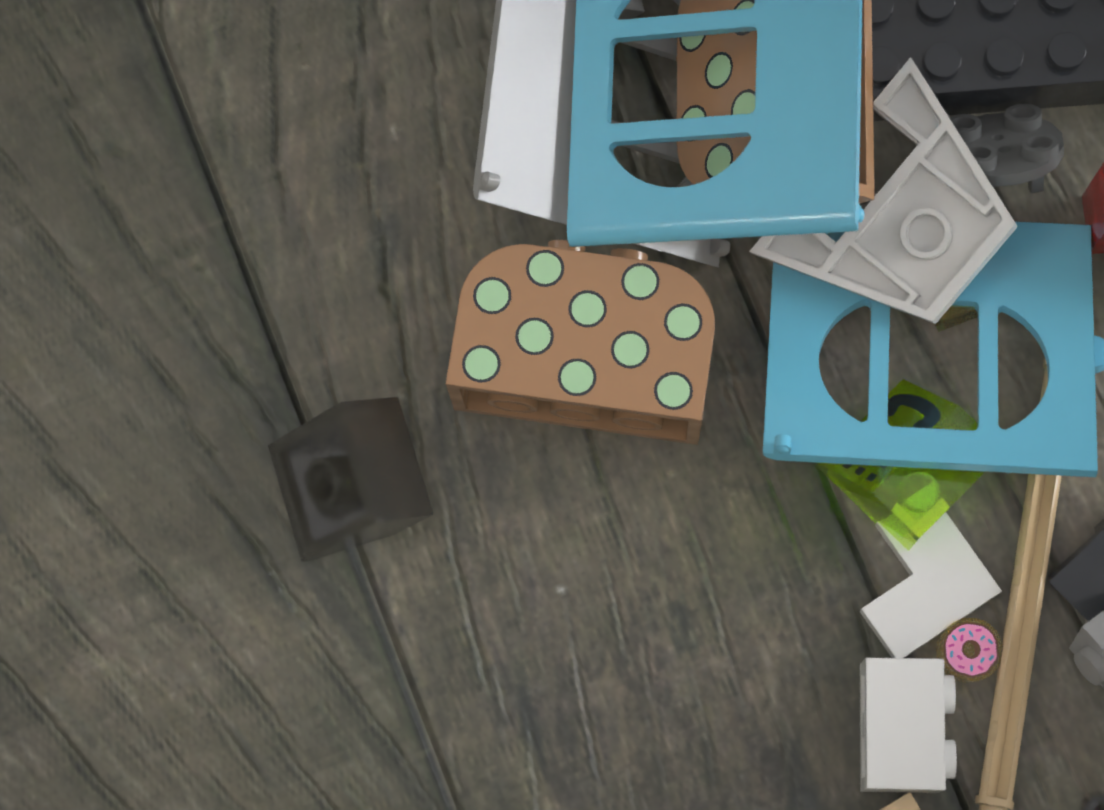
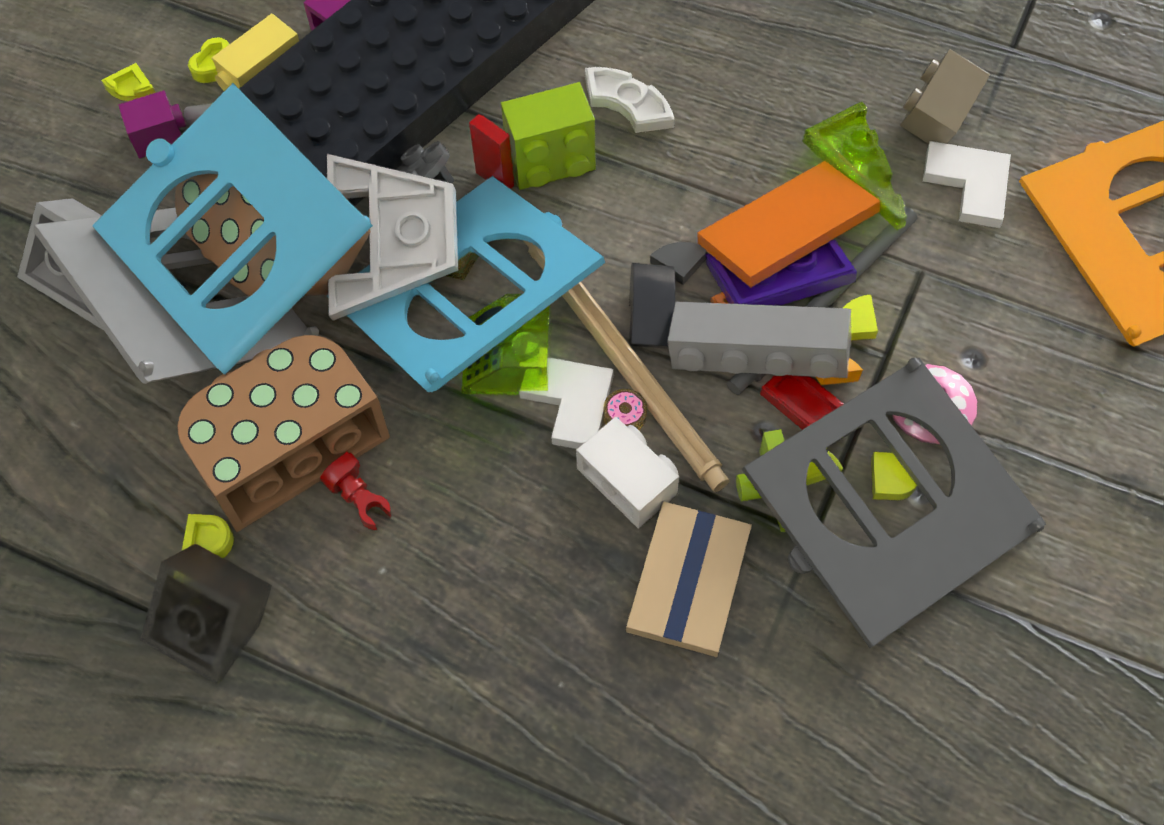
camera: 50 degrees left, 15 degrees down
none -> neon yellow tile [181,514,234,563]
none -> red piece [320,451,392,530]

